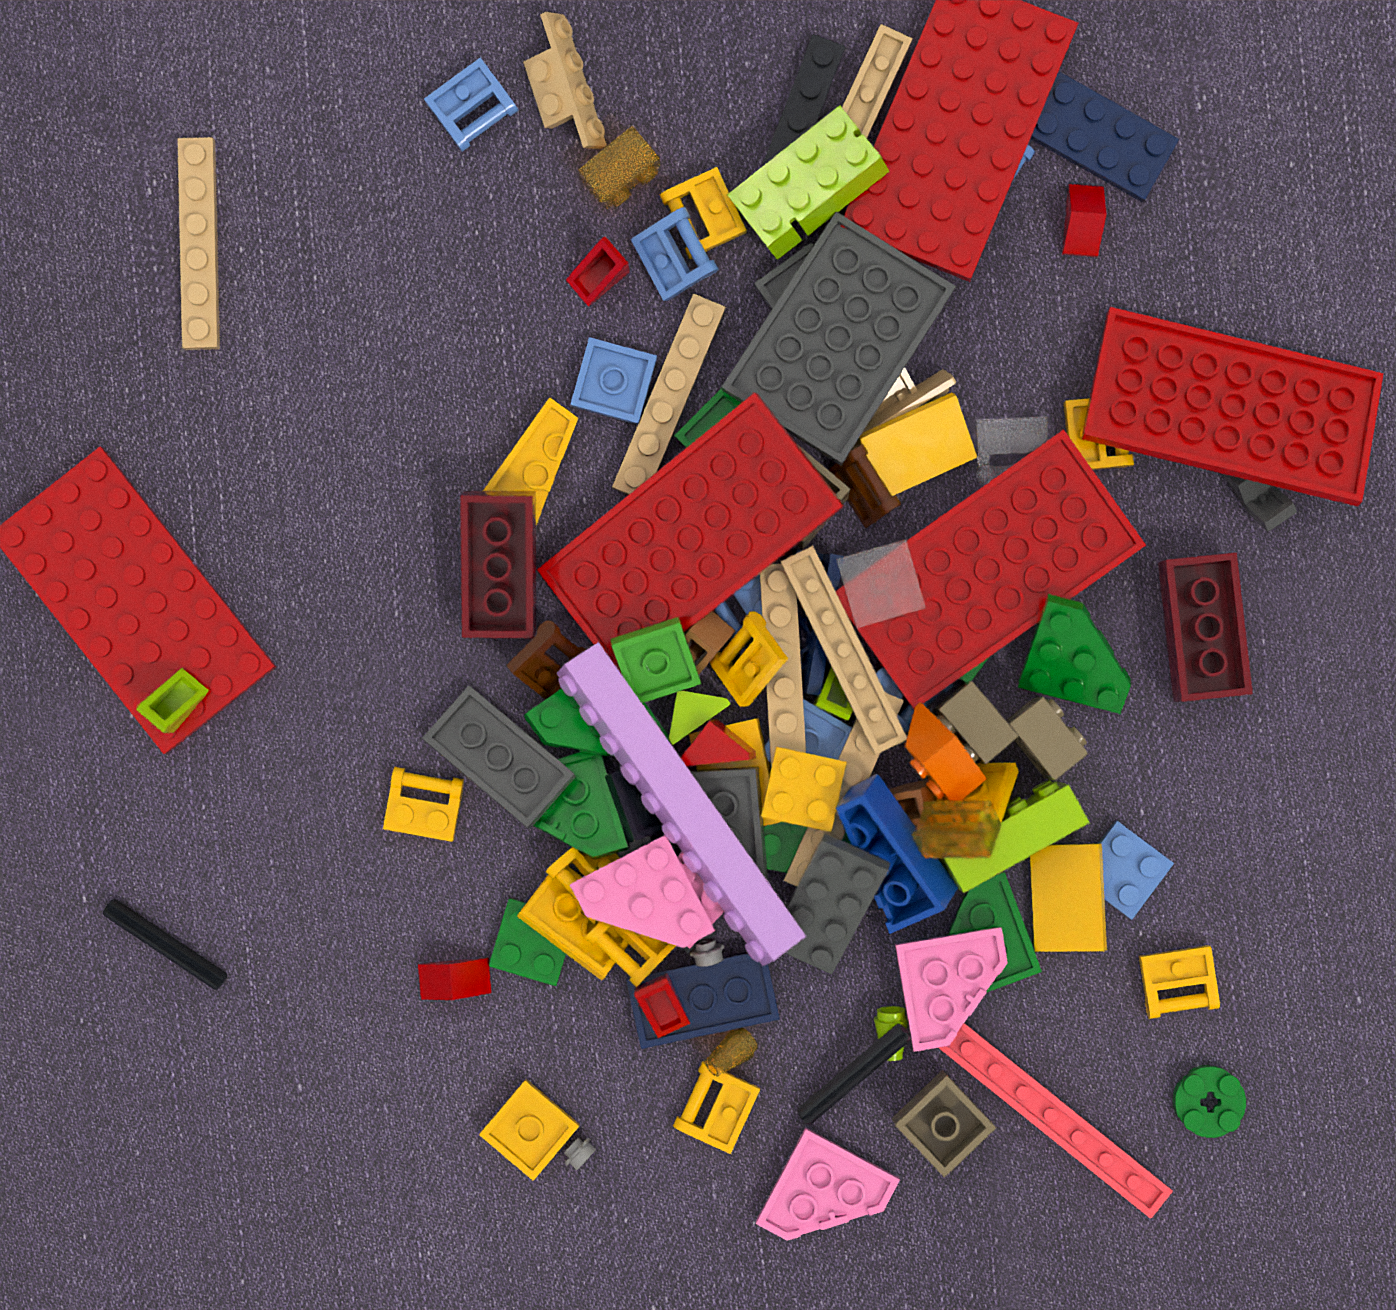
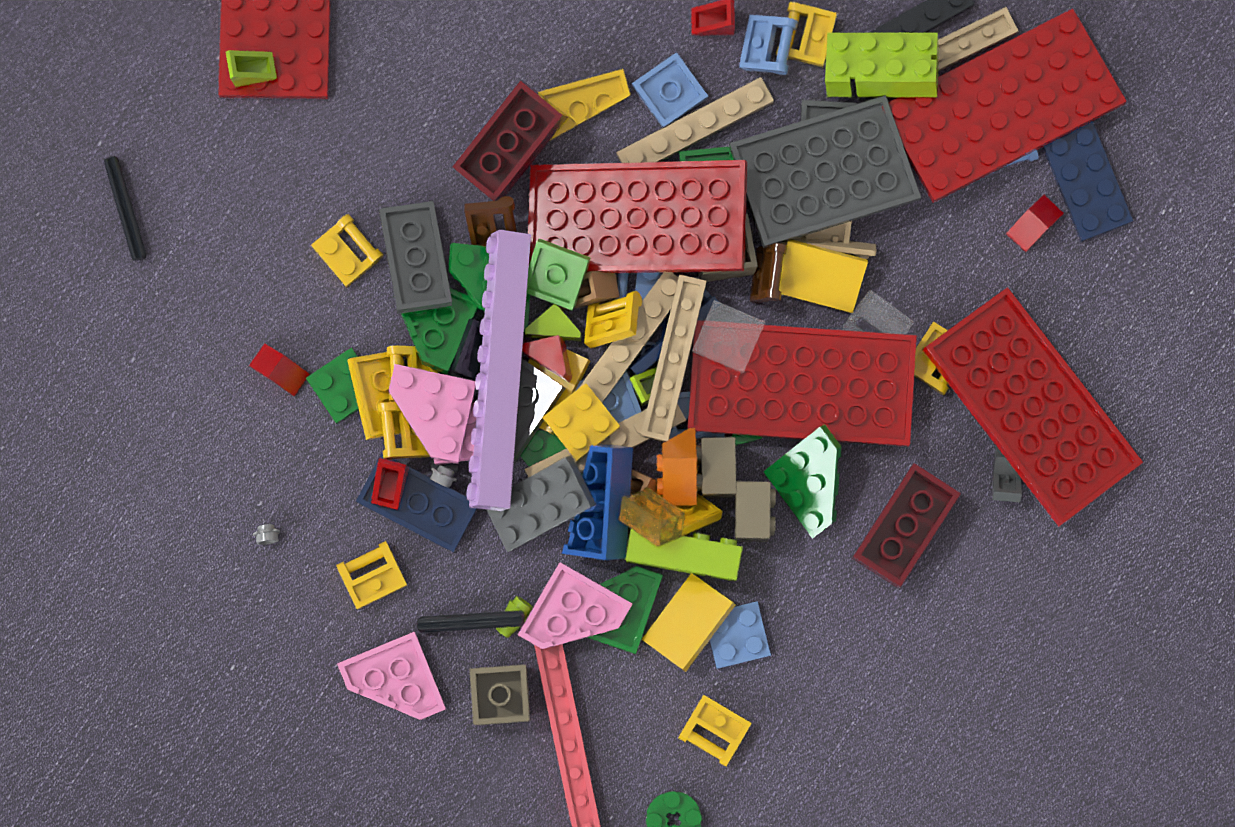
camera: 50 degrees right, 5 degrees down
yellow plate [479,1079,580,1181] -> none
clear yellow cone [705,1028,758,1077] -> none

